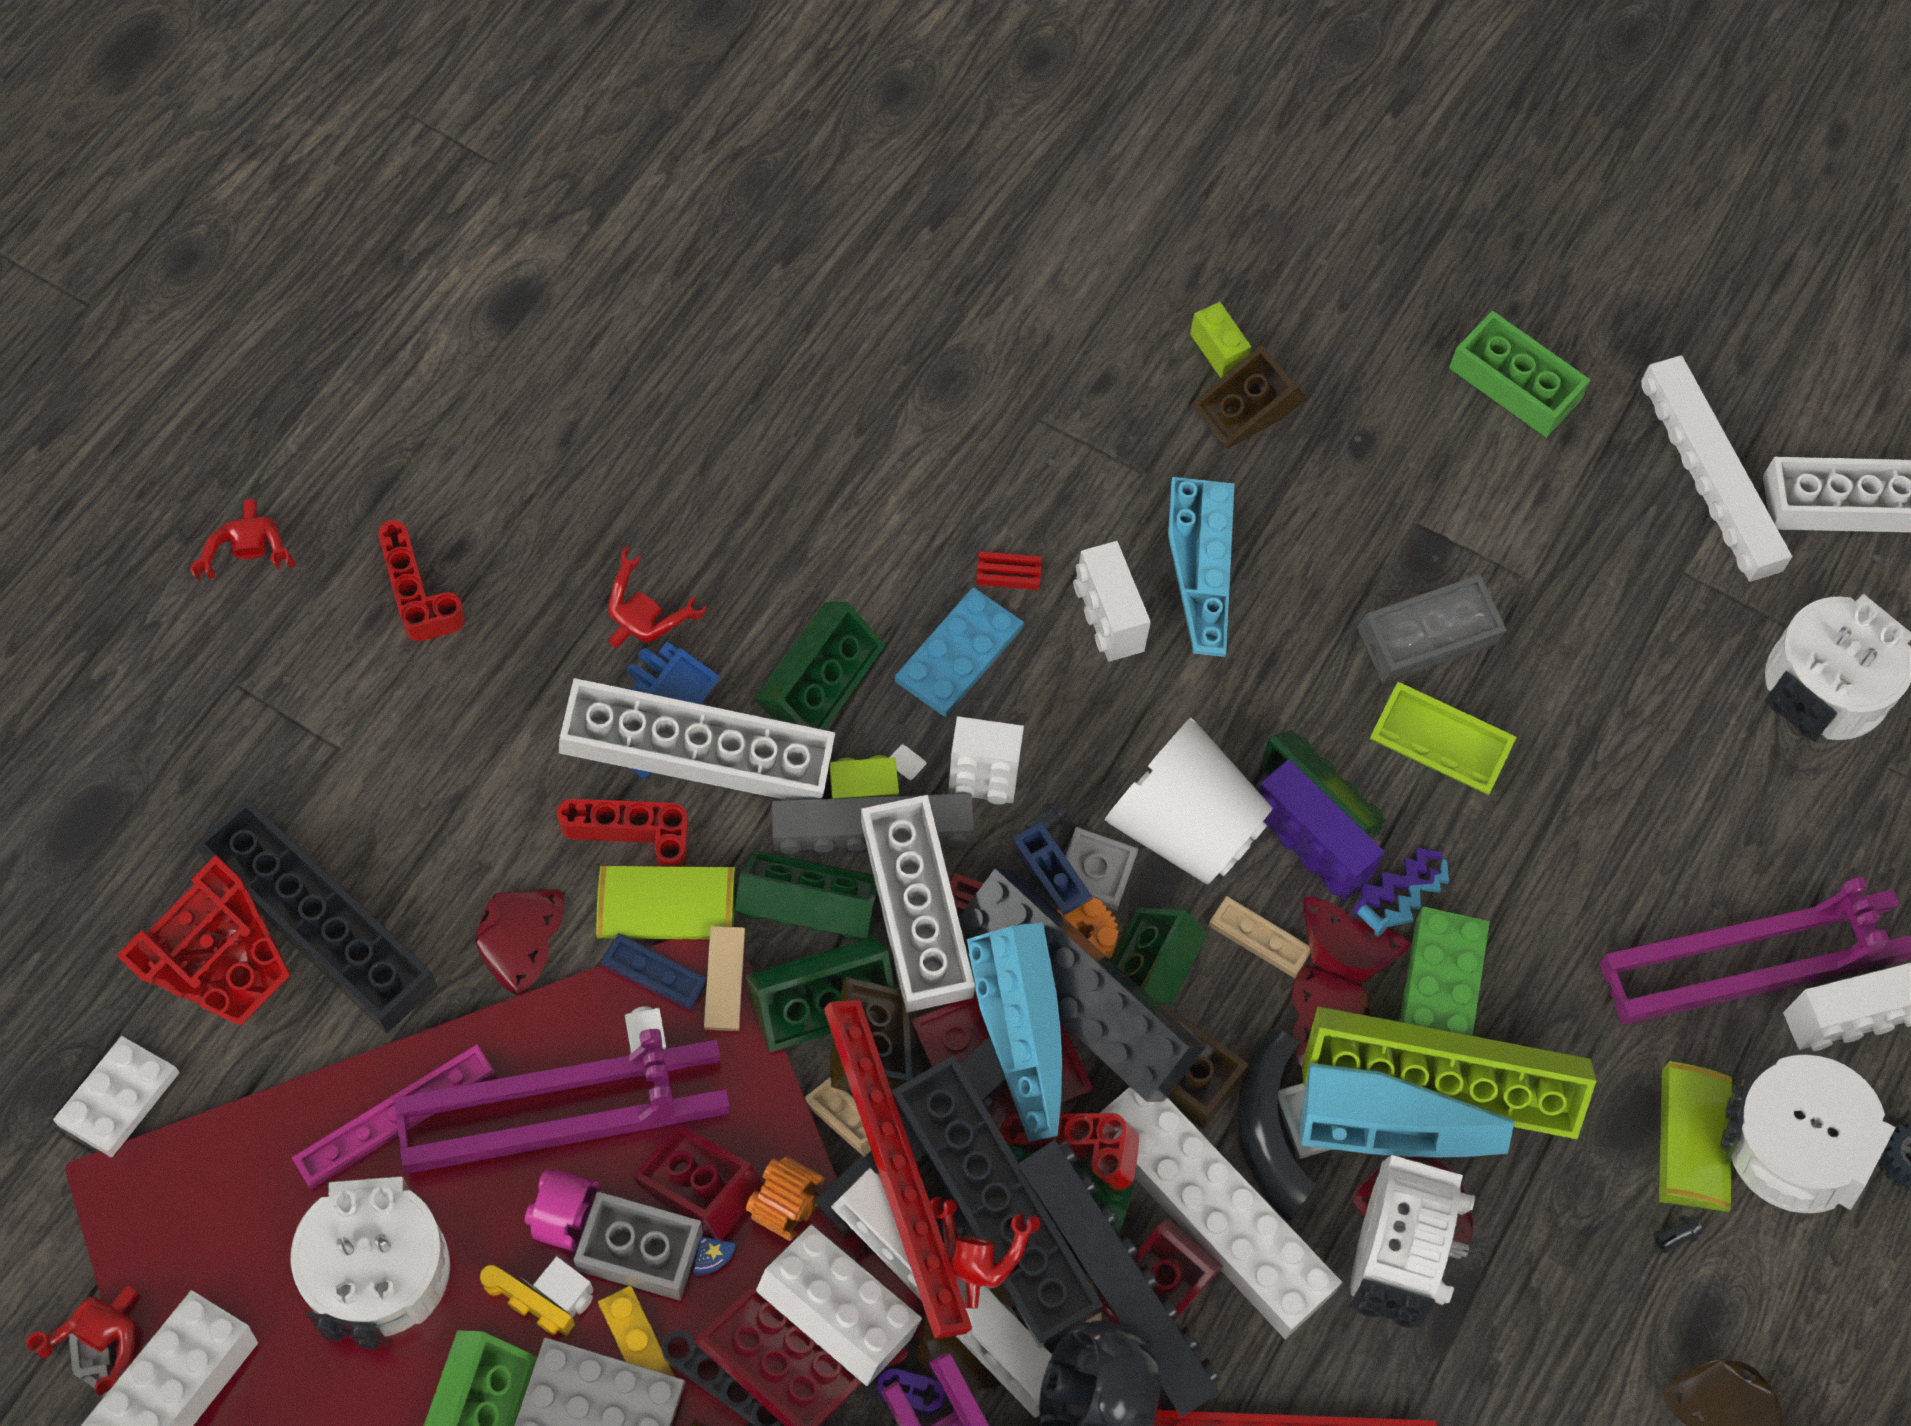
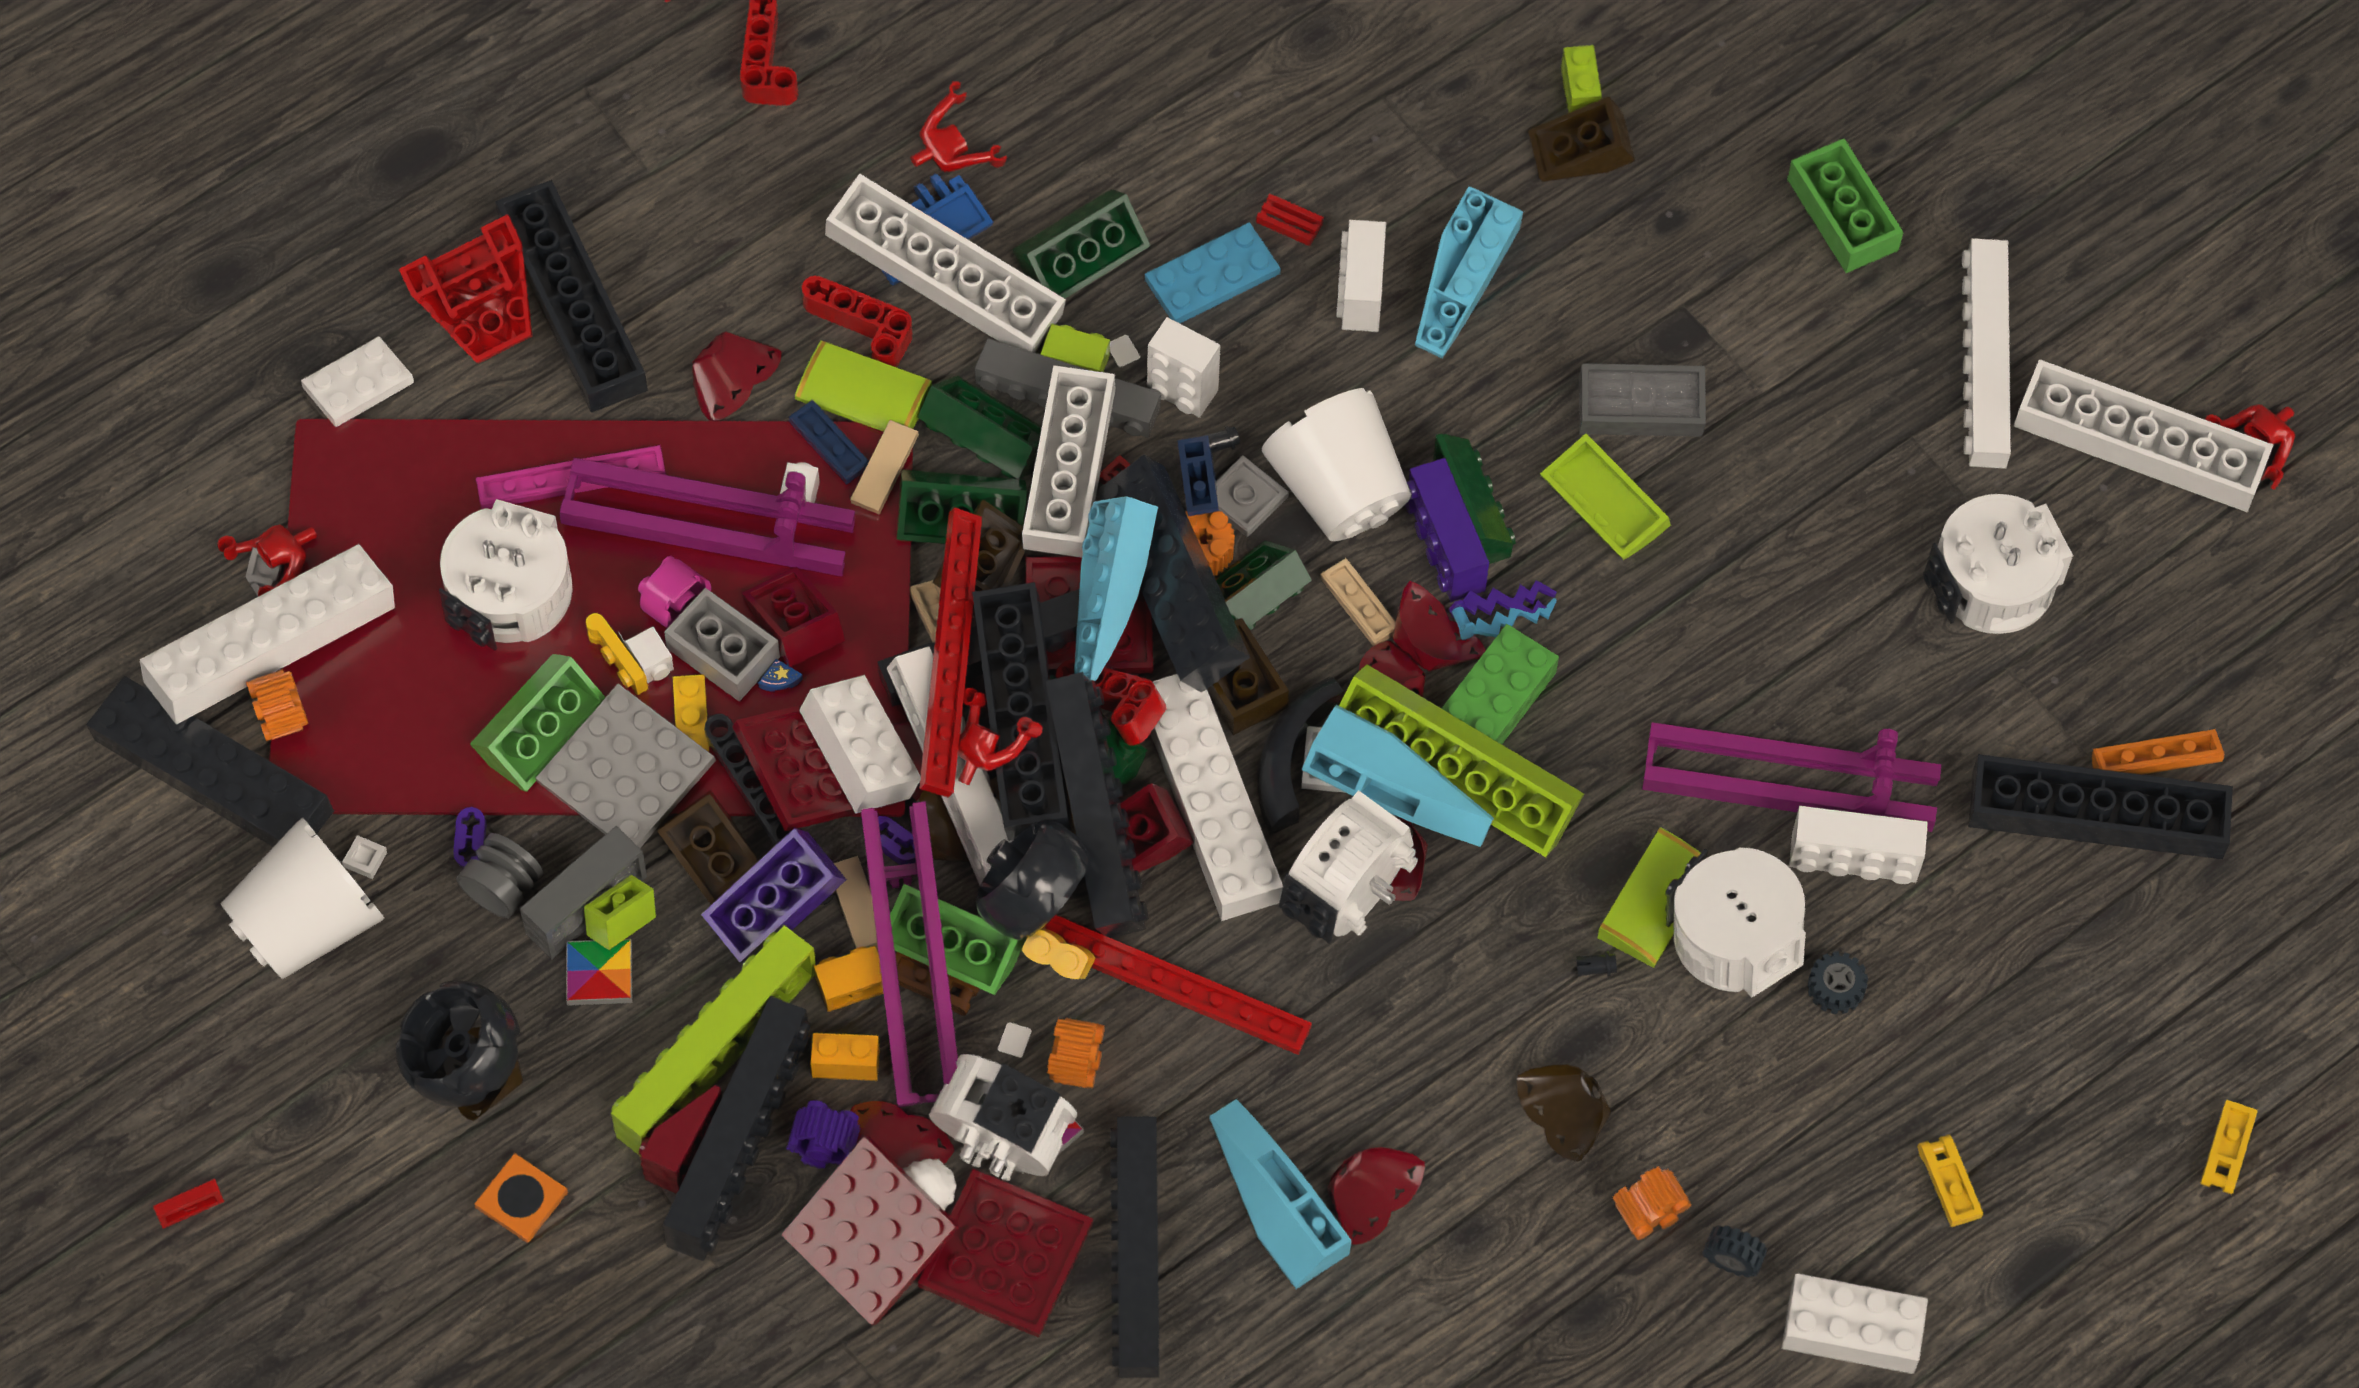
camera: 25 degrees right, 0 degrees up
orange brick [746,1156,825,1241] -> none

